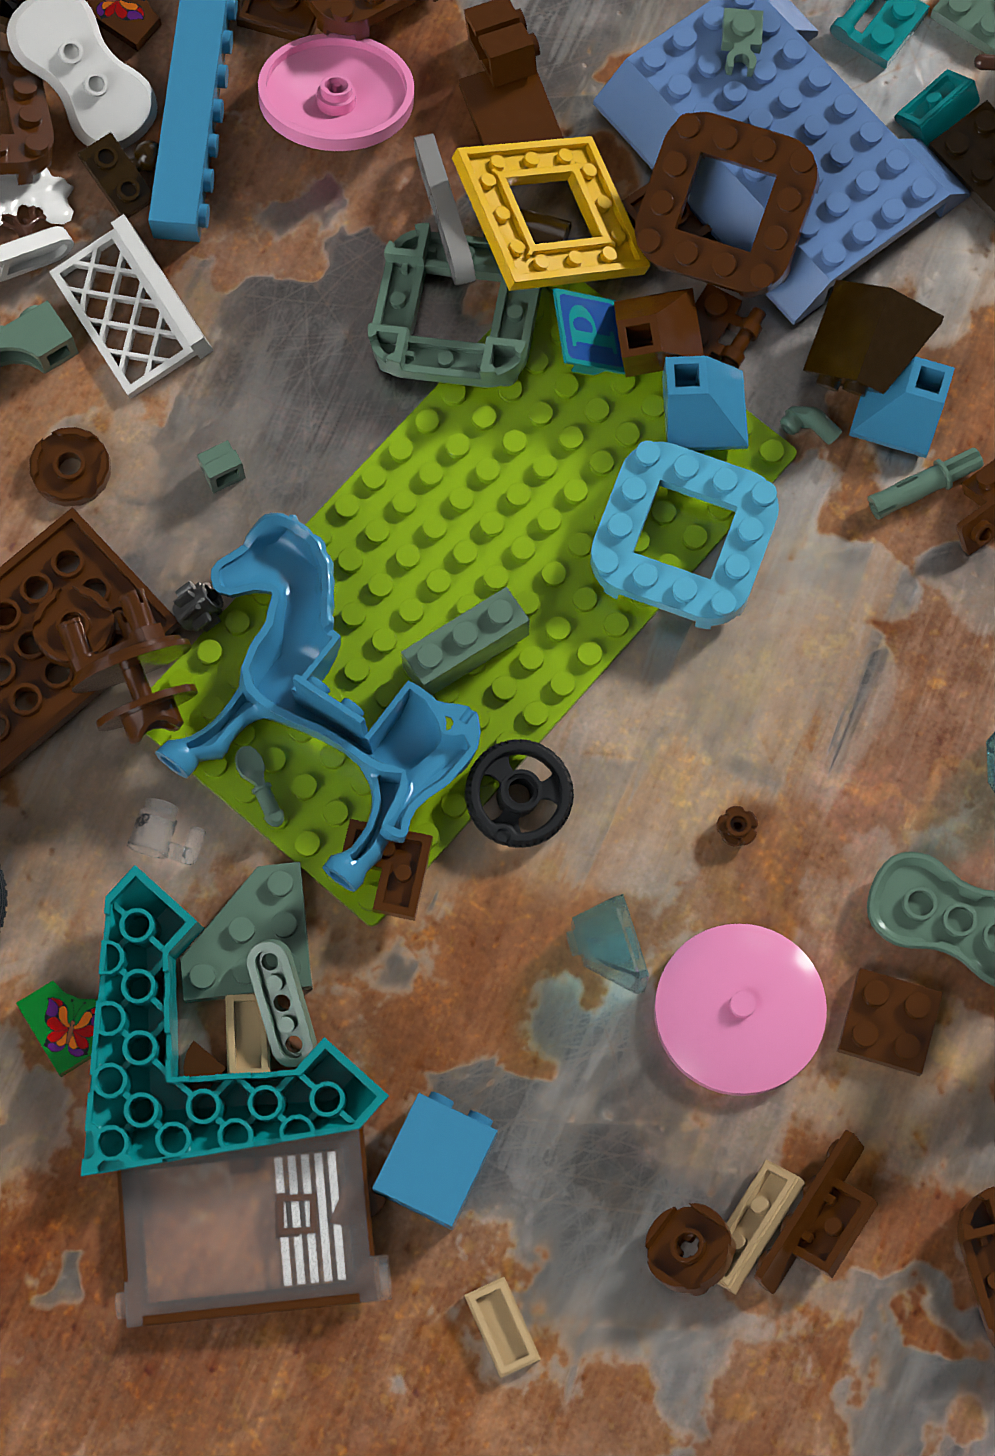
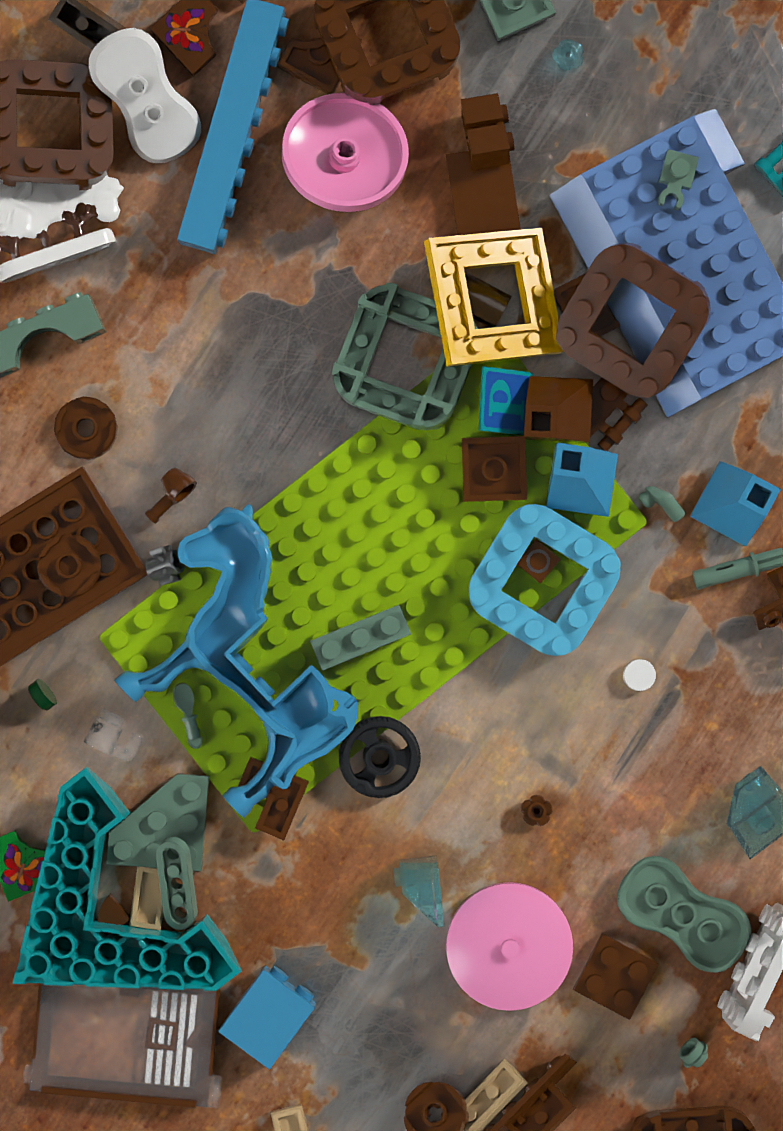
camera: 10 degrees right, 15 degrees up
white fence [49,214,214,398] -> none
reddish brown piece [57,588,198,745] -> none
dark brown plate [78,132,159,219] -> none
sand green piece [197,440,246,494] -> none
light grey beam [414,133,476,286] -> none
dark brown slope [803,279,944,397] -> none
none -> dark green tile [28,679,57,711]
none -> reddish brown bar [145,468,197,524]
none -> reddish brown plate [461,436,527,502]
none -> reddish brown tile [517,539,560,584]
none -> white tile [623,659,656,691]

